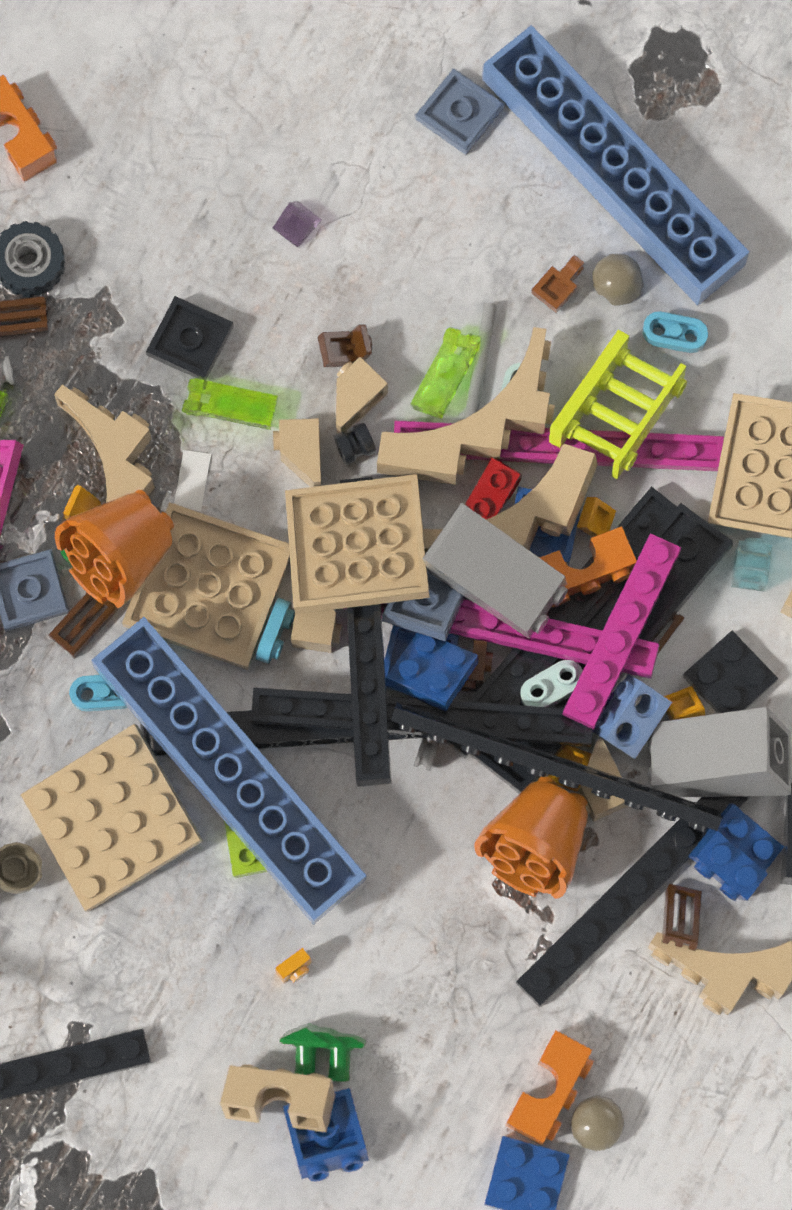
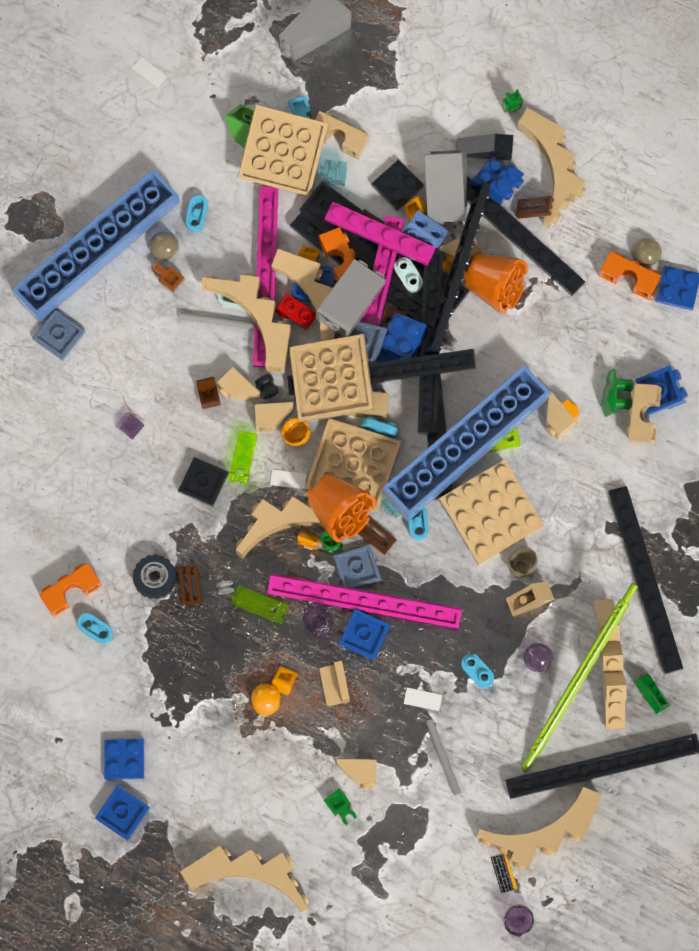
camera: 90 degrees left, 0 degrees up
clear neon green plate [410,327,481,419] -> none
neon yellow fence [549,330,687,479] -> none
none -> light orange hair [281,418,311,447]
none -> tan slope [545,393,576,440]

